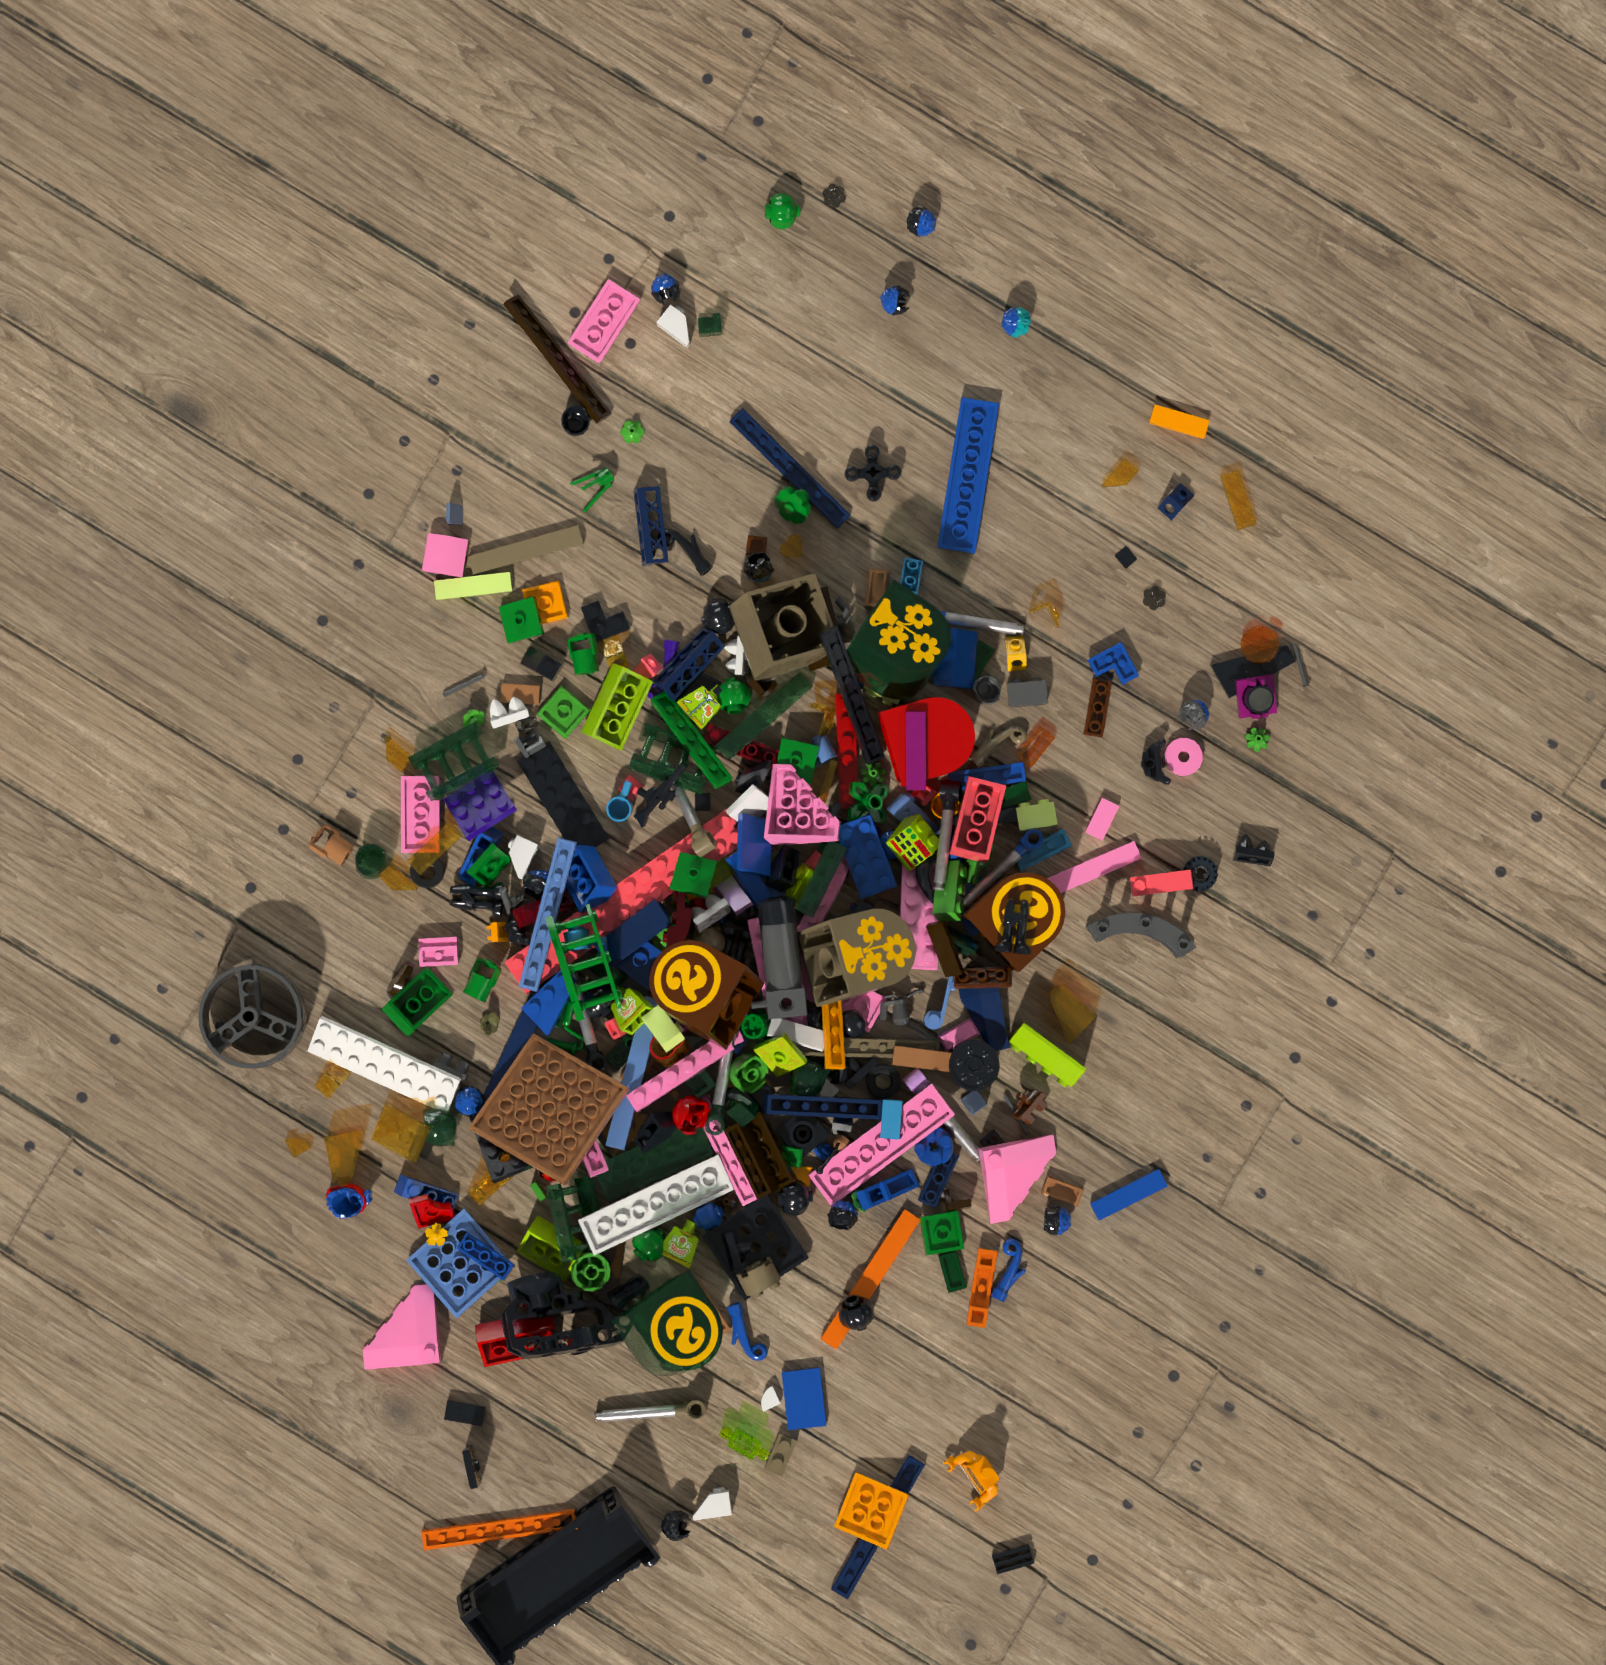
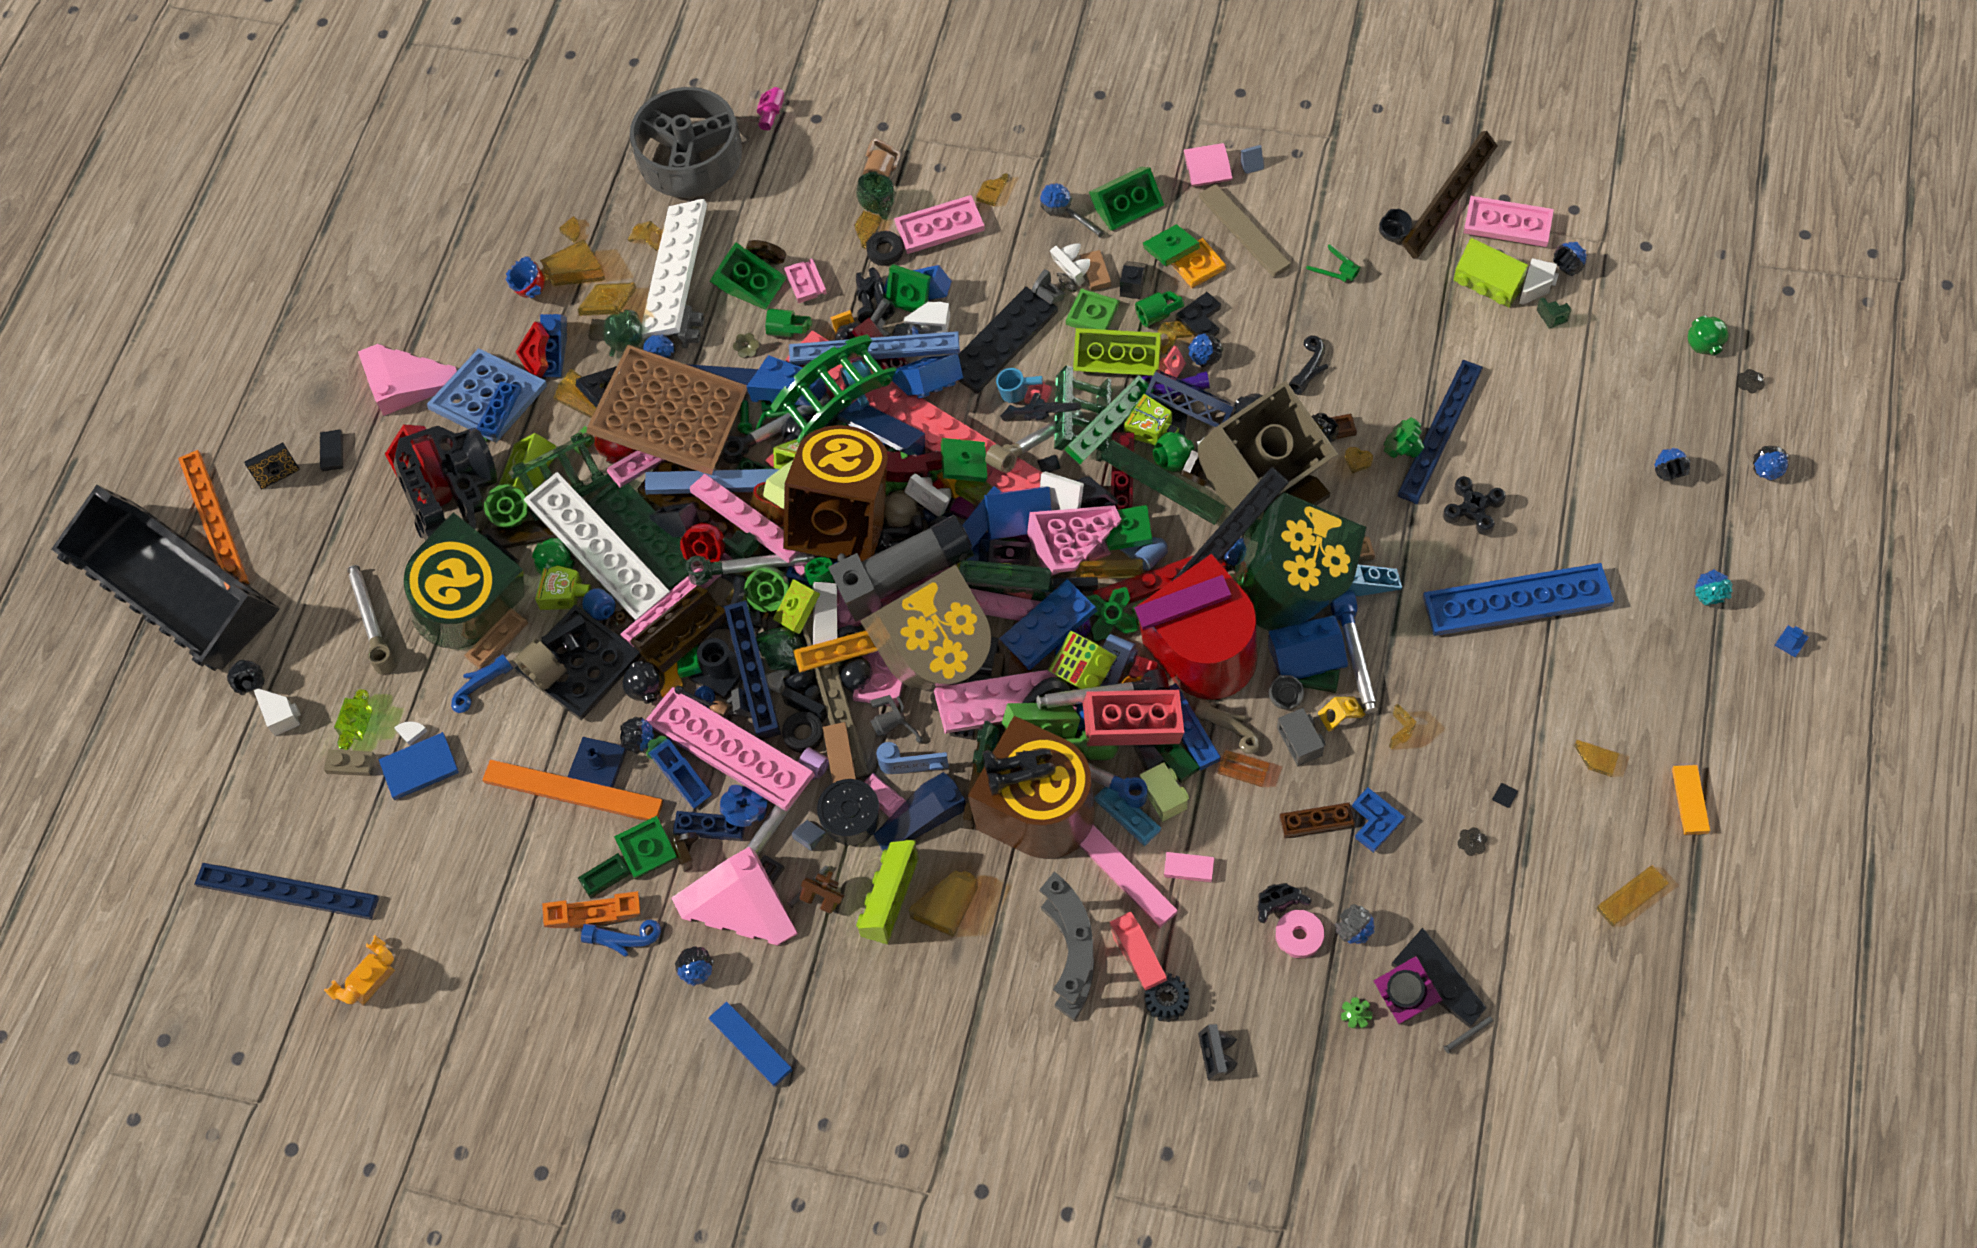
camera: 75 degrees right, 25 degrees down
clear yellow tile [407,822,462,875] -> none
clear green fence [408,721,499,801] -> none
yellow plant [425,1223,448,1247] -> none
yellowish green tile [434,572,513,600] -> none
dark purple plate [443,768,517,841] -> none
bright green plant [462,709,485,729] -> none
bright green plant [620,421,645,443] -> none
dark blue fence [633,486,669,567] -> none
lavender tile [717,876,753,915] -> none
clear green panel [726,1100,759,1127] -> none
clear yellow bracket [809,702,836,735] -> none
light orange plate [834,1472,910,1550] -> none
black plant [839,1295,874,1331] -> none
dark azure tile [880,1099,903,1140] -> none
dark brown tile [926,920,964,977] -> none
reddish brown tile [954,967,1013,989] -> none
black tile [992,1544,1034,1575] -> none
medium nougat tile [1041,1176,1084,1207] -> none
dark blue bracket [1158,483,1194,520] -> none
clear orange tile [1241,626,1279,663] -> none
none -> dark blue tile [567,737,627,788]
none -> dark pink piece [757,87,784,131]
none -> blue piece [1040,183,1072,216]
none -> green slope [1089,167,1164,231]
none -> blue piece [1188,333,1223,367]
none -> lime slope [1454,238,1528,308]
none -> blue tile [1775,625,1809,657]

